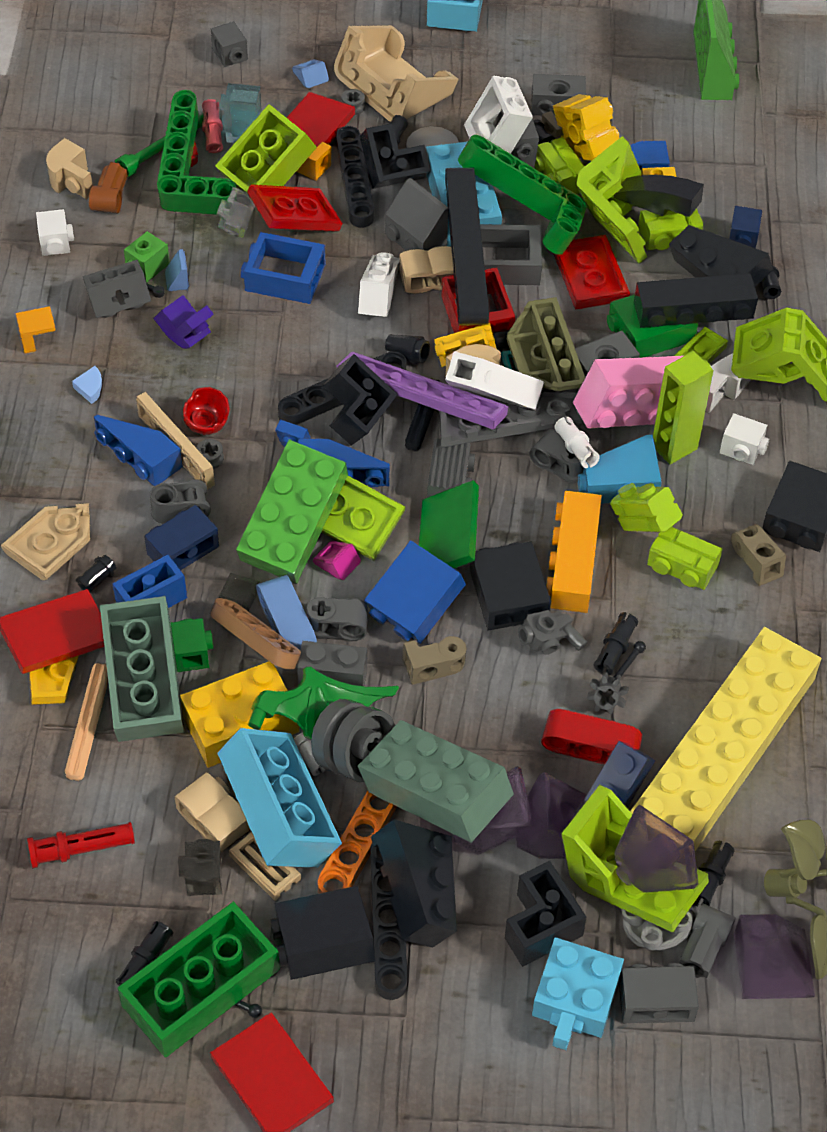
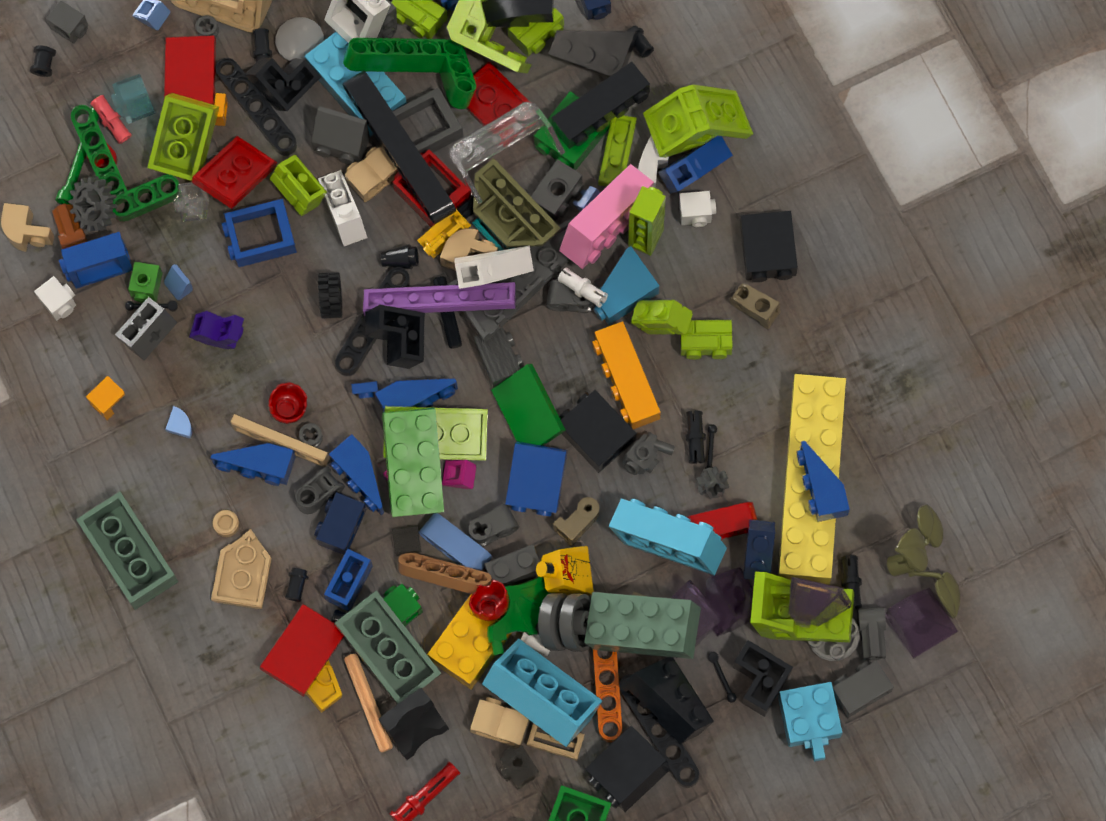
camera: 25 degrees left, 20 degrees up
none -> black bush [30,45,56,77]
none -> blue window [59,232,133,289]
none -> dark grey gear [69,176,118,232]
none -> tan tile [213,510,239,537]
none -> lime brick [270,155,327,216]
none -> black tyre [318,272,343,319]
none -> blue slope [329,434,384,516]
none -> black brick [378,688,449,760]
none -> clear windscreen [449,102,565,204]
none -> red hair [469,580,509,621]
none -> yellow torso [536,546,594,596]
none -> medium azure brick [609,499,727,576]
none -> blue slope [658,136,733,194]
none -> black hinge [708,652,737,703]
none -> blue slope [796,441,850,522]

